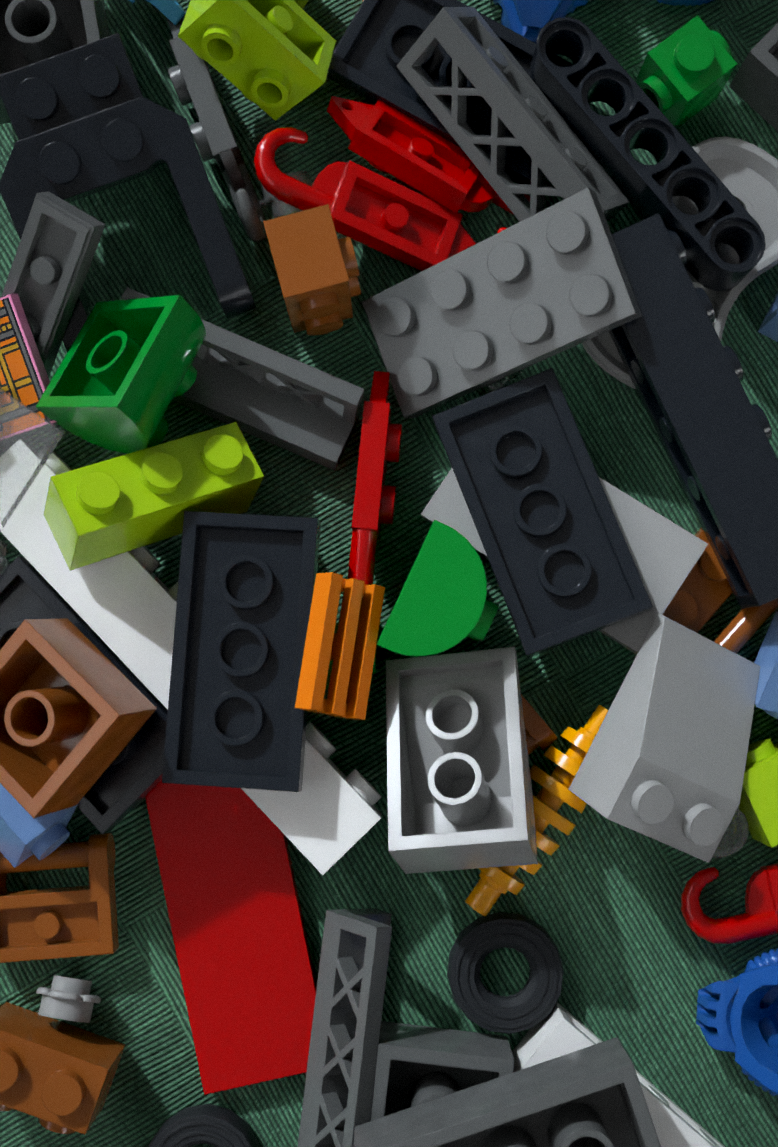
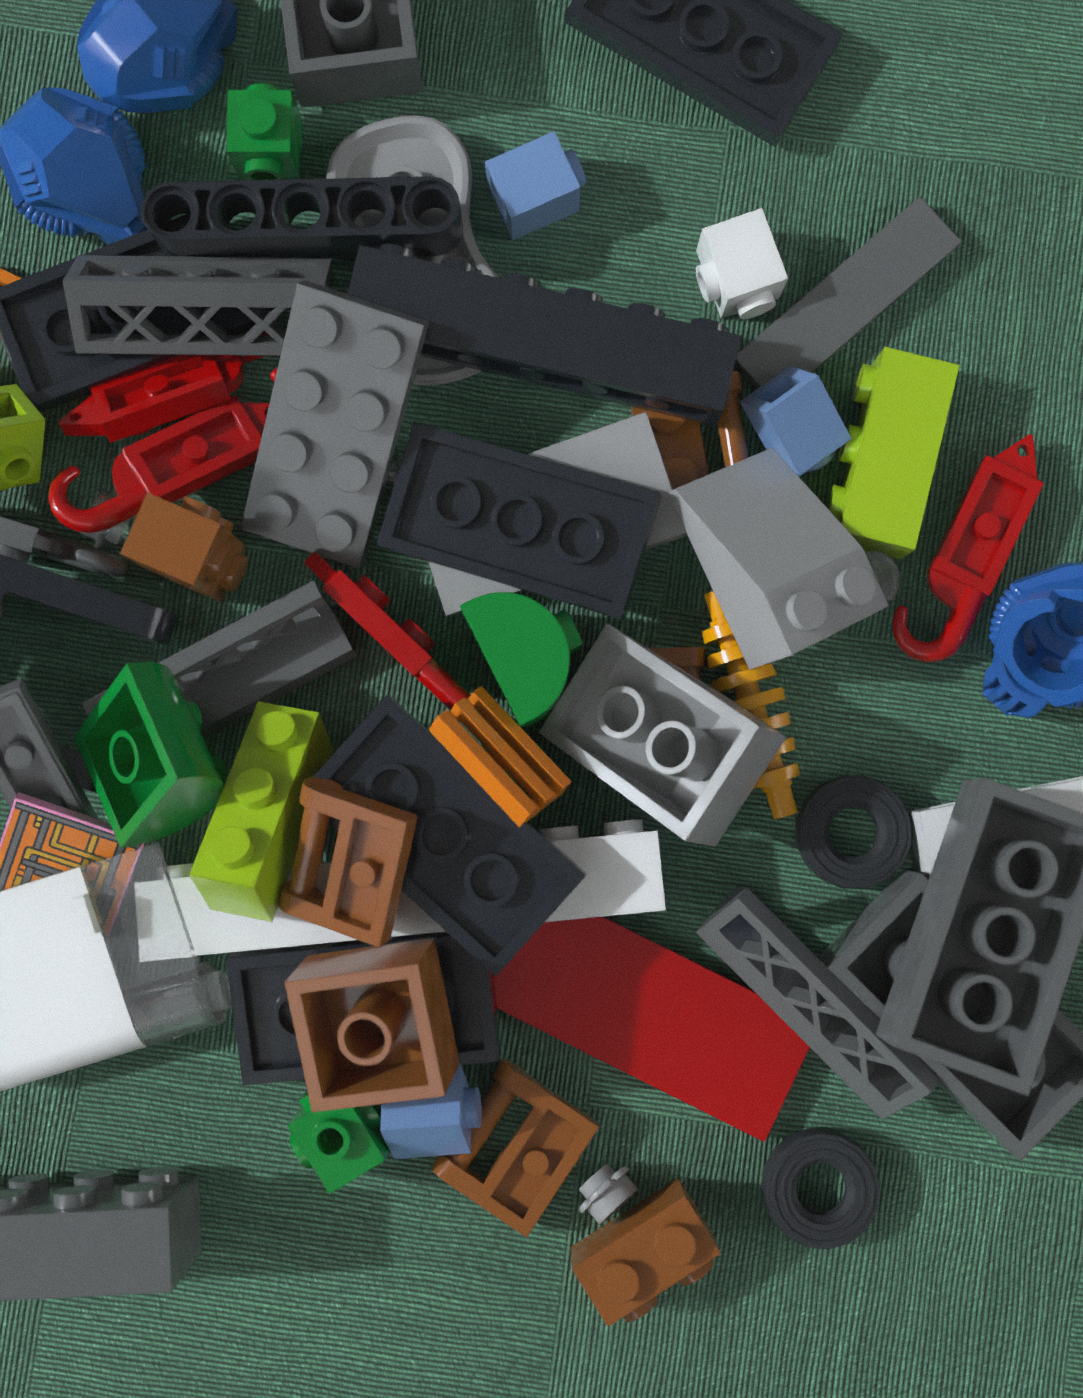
camera: 50 degrees left, 0 degrees up
none -> dark orange plate [278,777,418,948]

